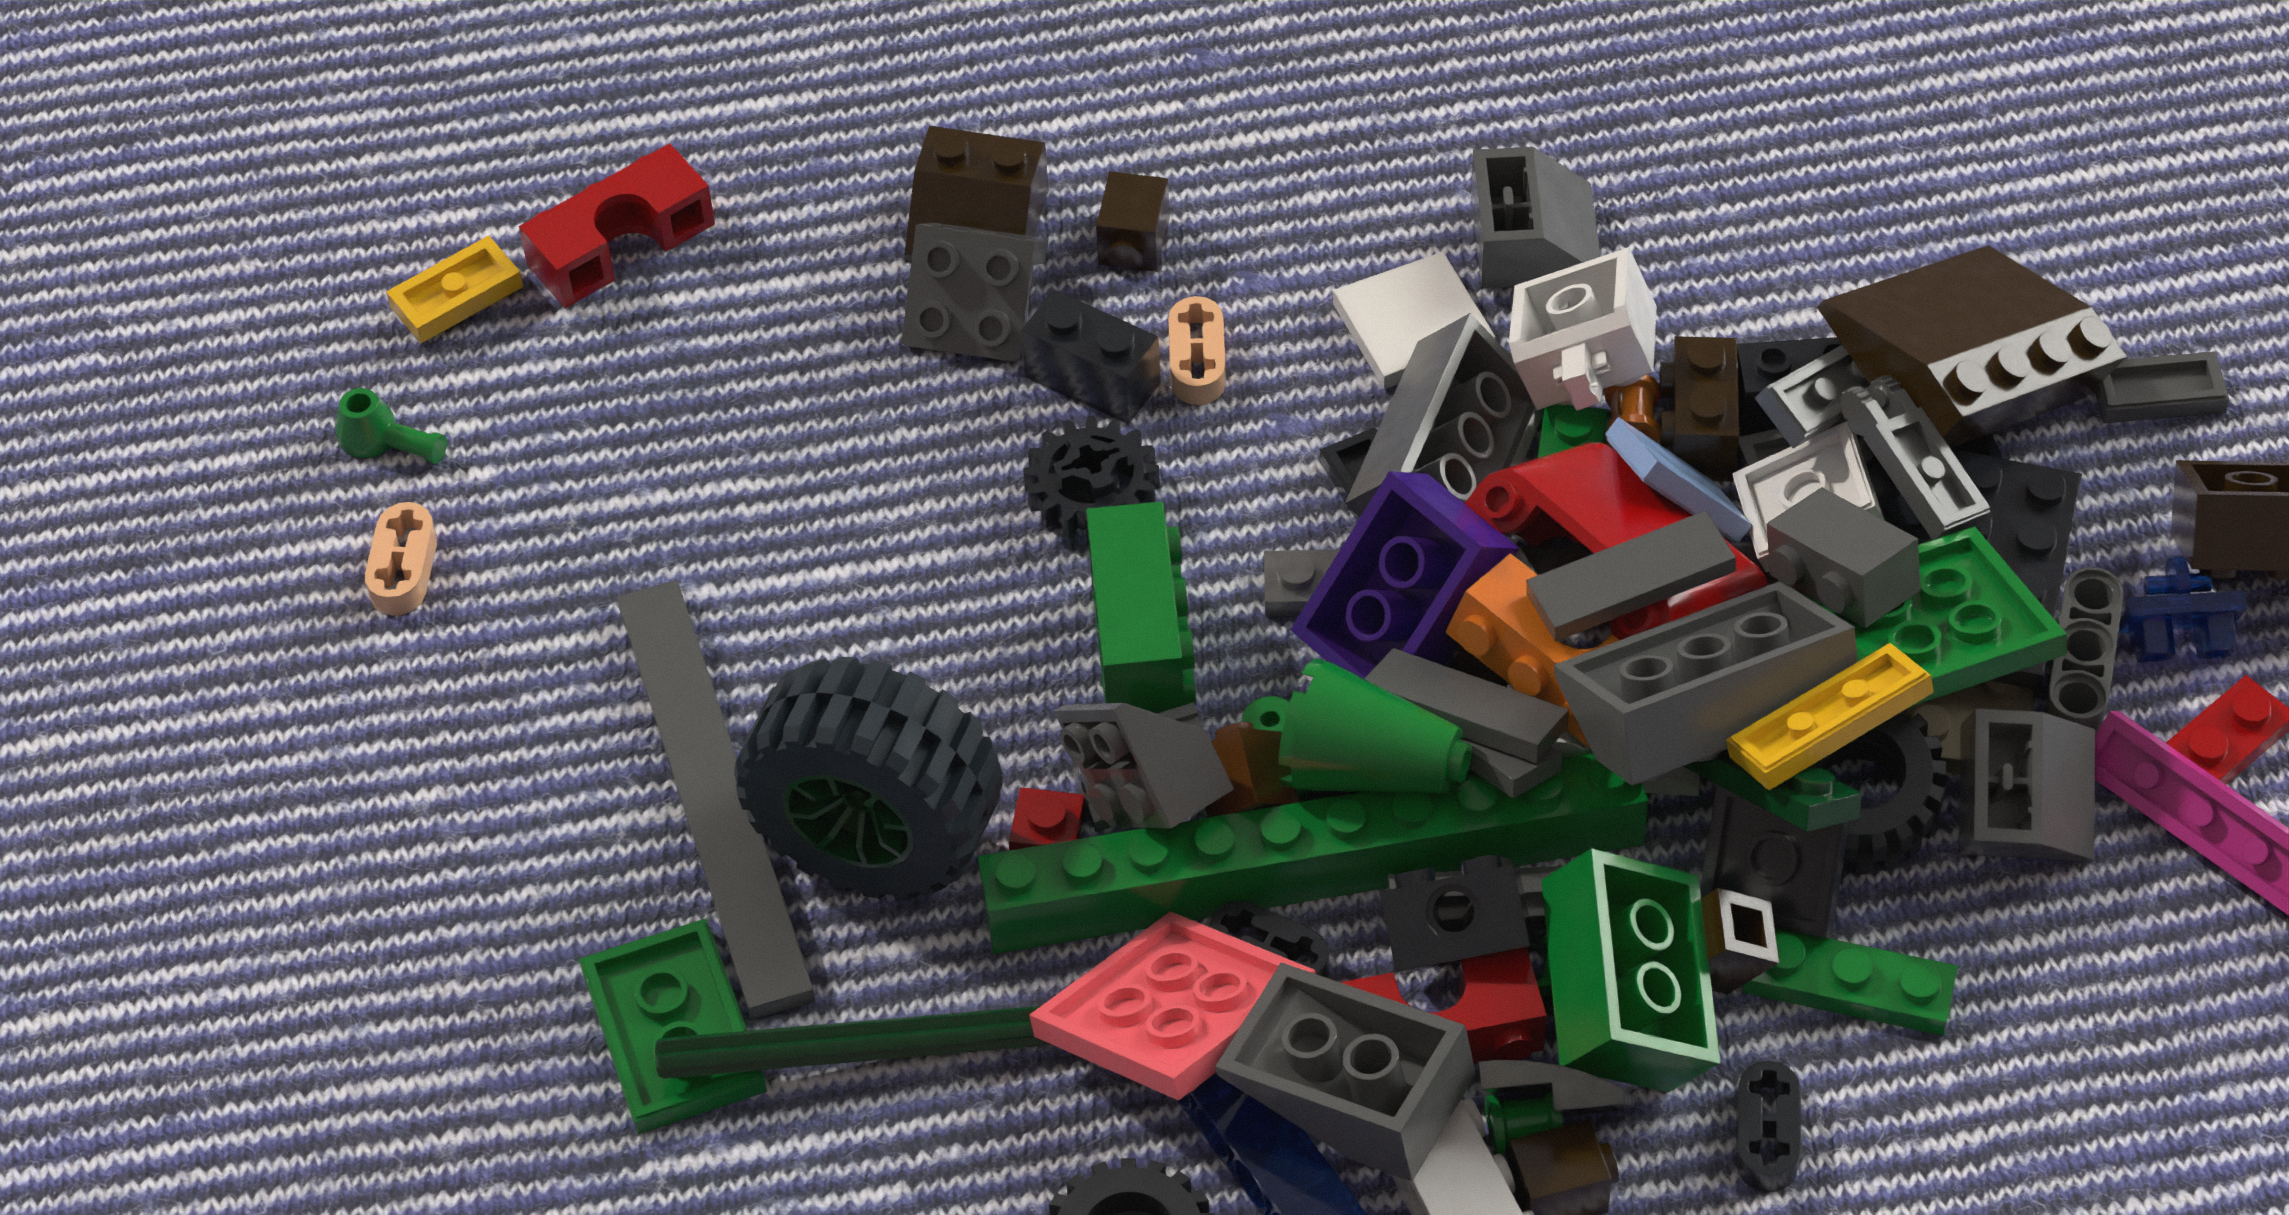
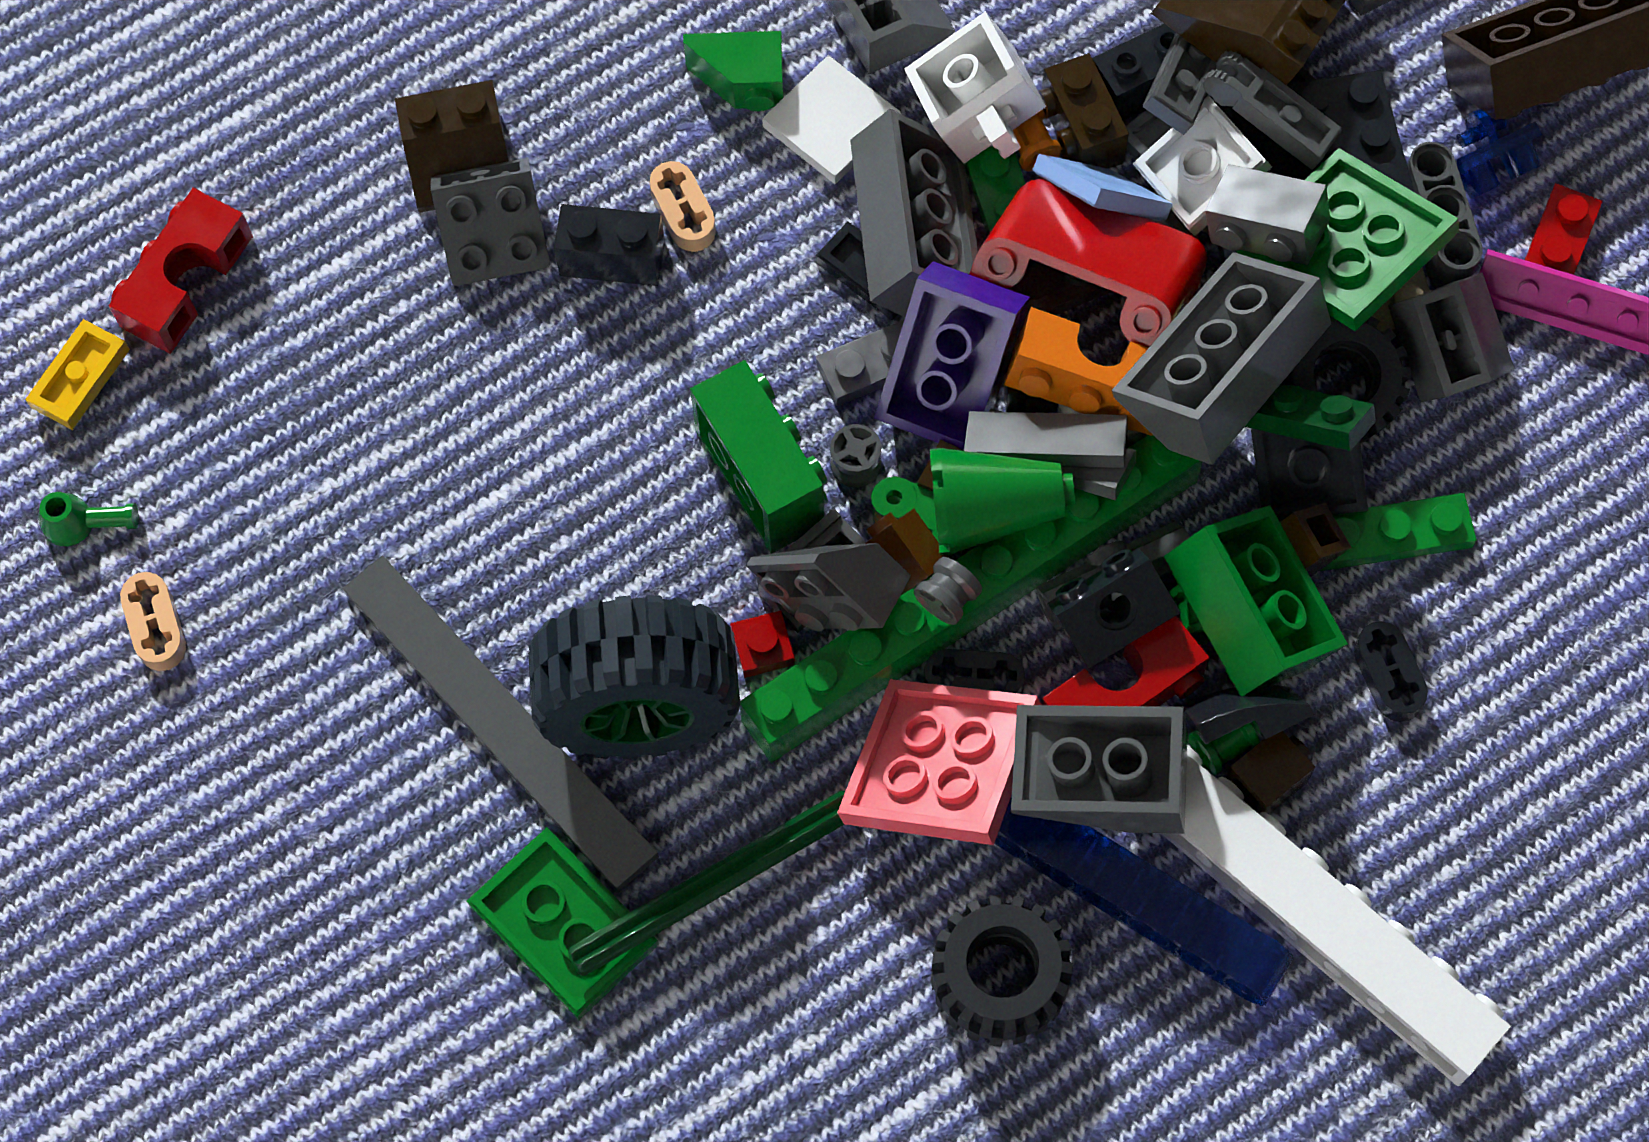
camera: 25 degrees left, 15 degrees up
black gear [1023,416,1160,539] -> none
dark brown brick [1096,171,1170,271] -> none
dark grey tile [1526,511,1736,642] -> none
yellow tile [1726,643,1934,790] -> none
none -> green slope [683,31,784,112]
none -> dark grey wheel [830,424,882,488]
none -> dark grey wheel [914,557,983,625]

